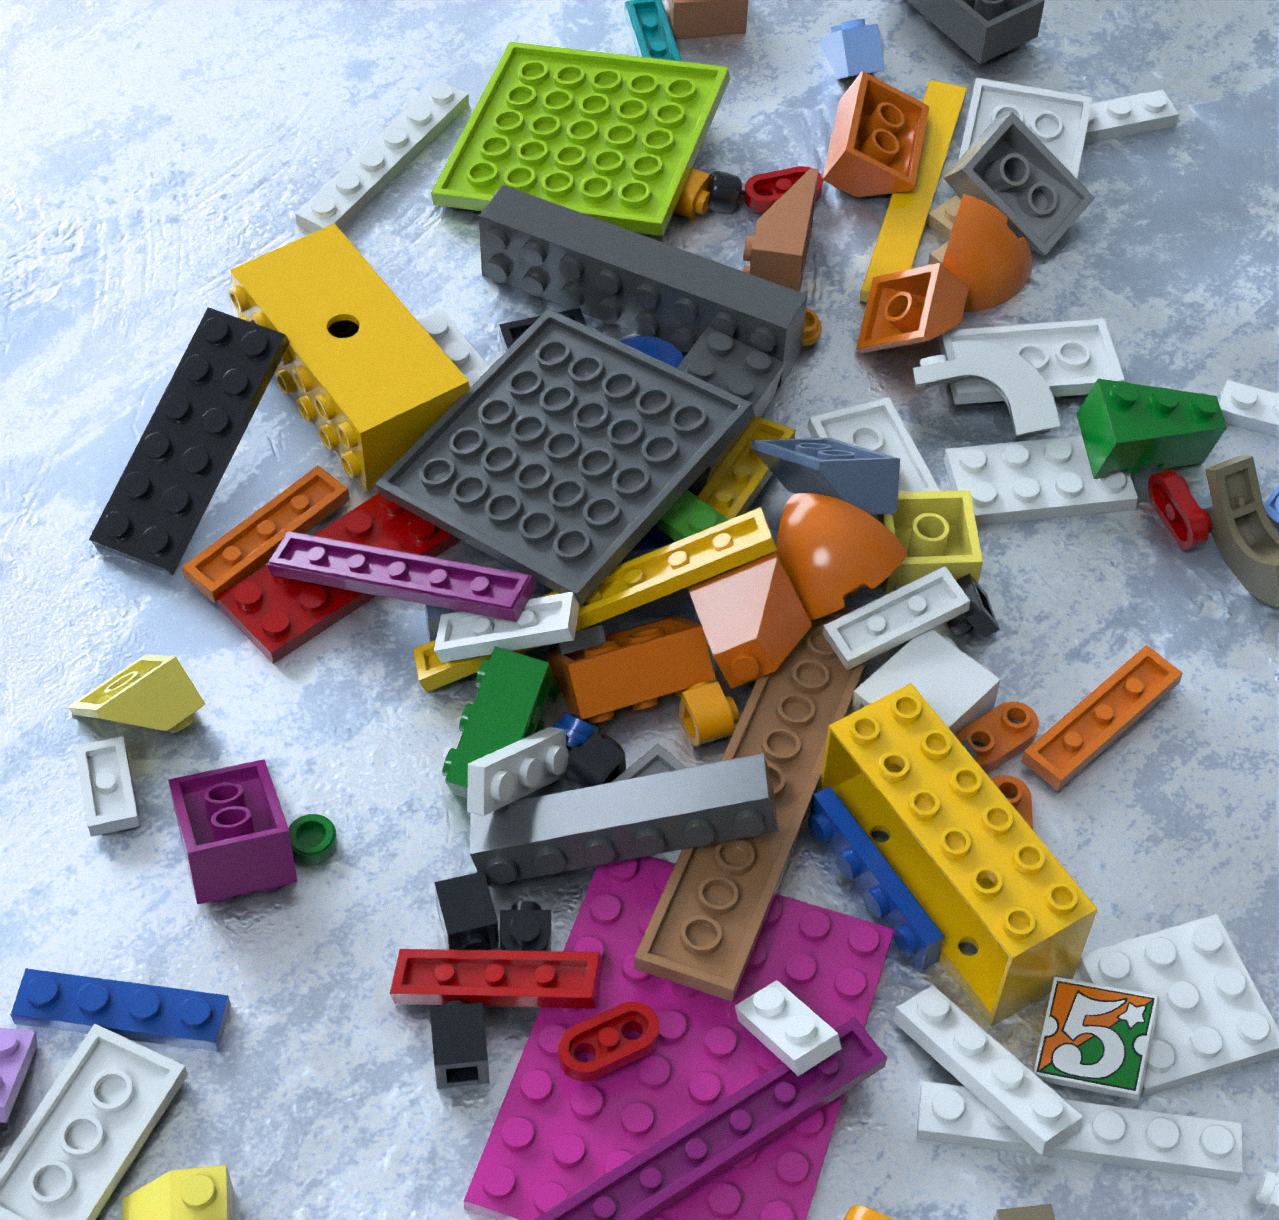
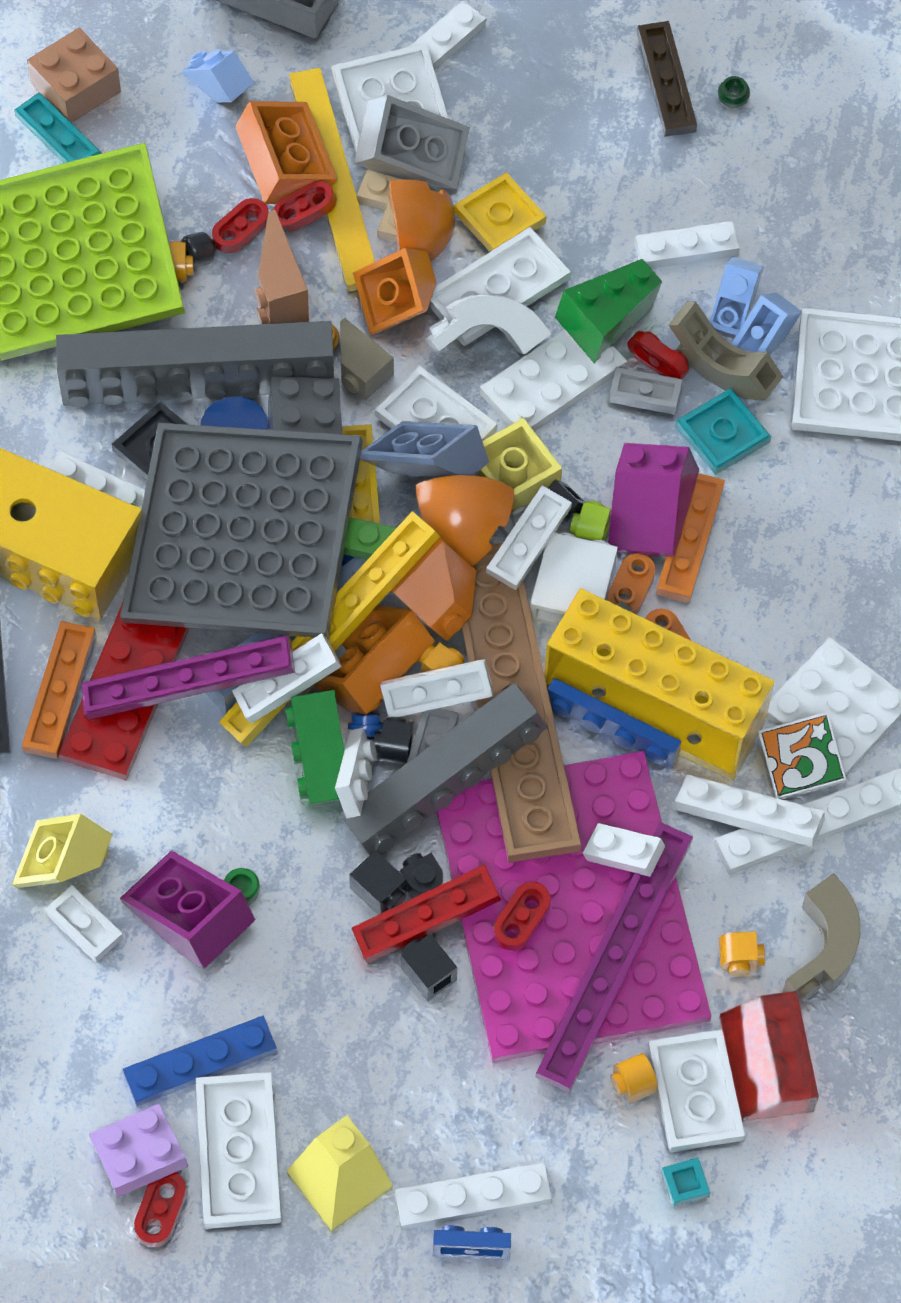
camera: 30 degrees left, 10 degrees up
none -> red plate [273,181,337,232]
none -> dark tan slope [340,318,394,400]
none -> white plate [380,659,494,717]
none -> yellow plate [454,172,547,252]
none -> lime plate [570,501,611,541]
none -> magenta slope [608,443,699,557]
none -> light grey plate [609,367,682,415]
none -> teal tile [675,388,771,475]

